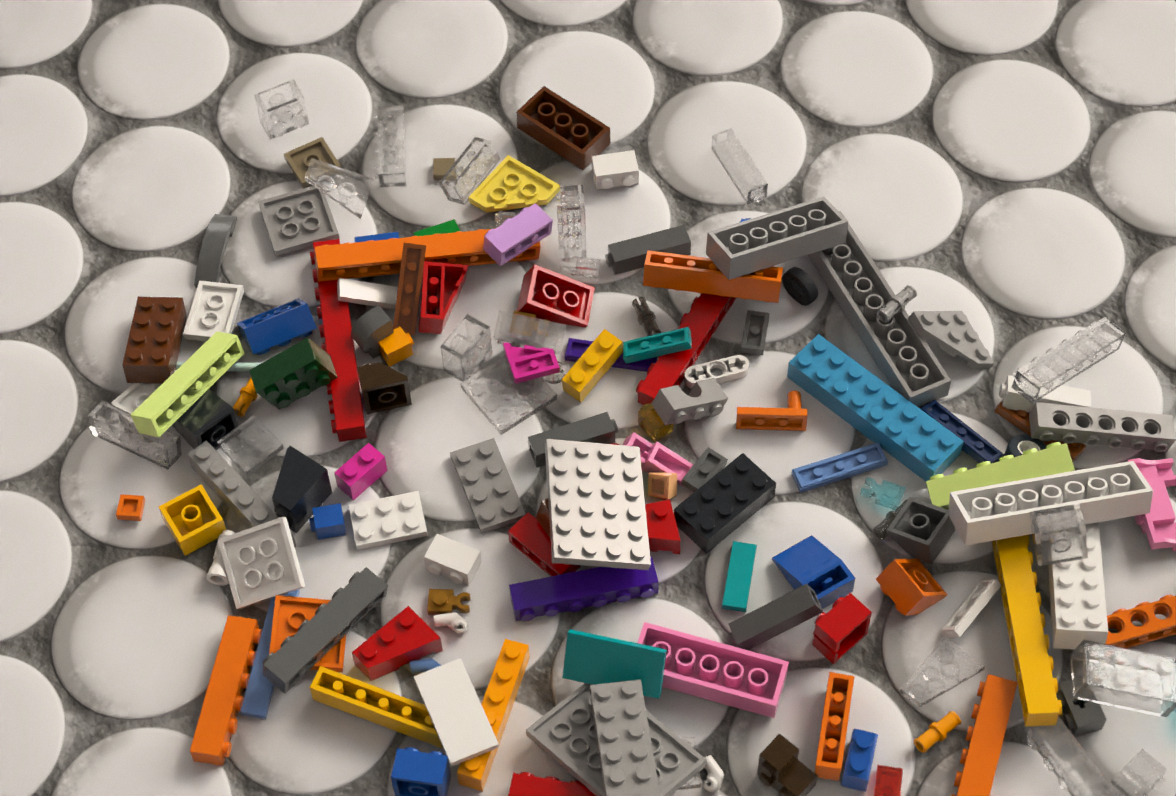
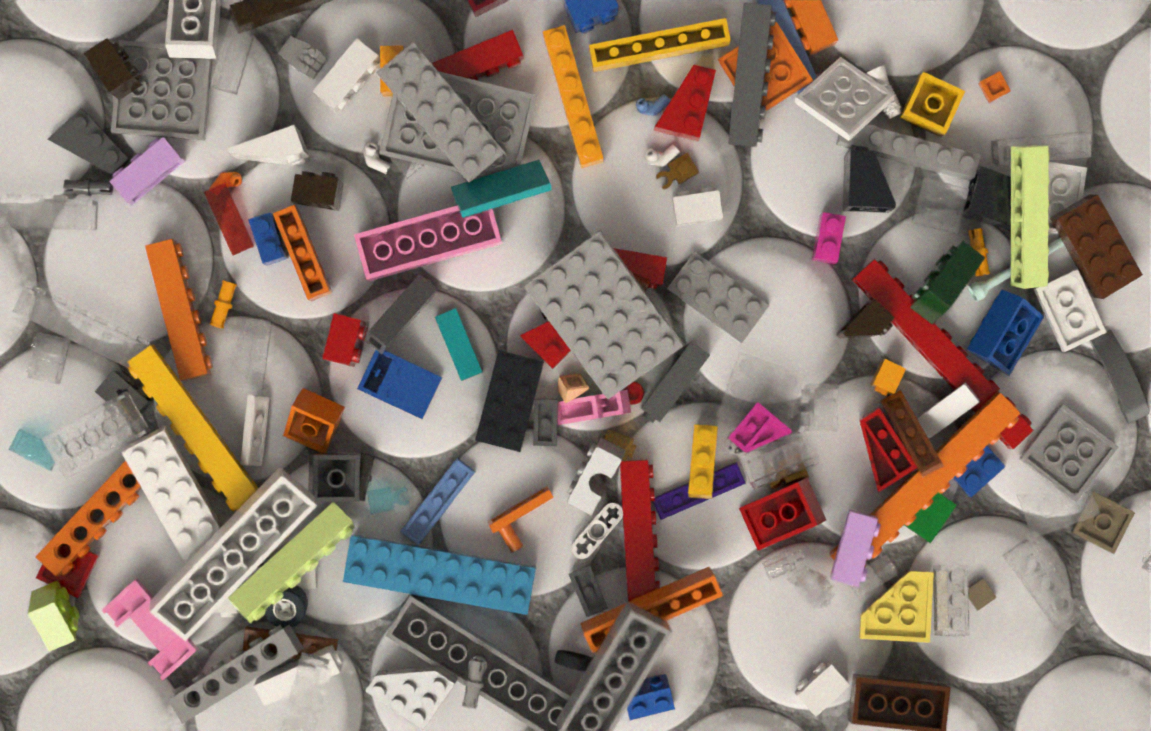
camera: 145 degrees right, 30 degrees up
blue brick [309,503,346,540] -> none
white plate [349,491,428,550] -> none
dark grey brick [351,305,394,359] -> none
white tile [414,658,499,767] -> none
dark purple brick [509,557,659,622] -> none
dark grey brick [605,225,691,275] -> none
teal tile [623,327,692,364] -> none
clear smoke pin [632,297,661,336] -> none
dark blue tile [920,400,1004,464] -> none
clear brick [1030,503,1088,566] -> none

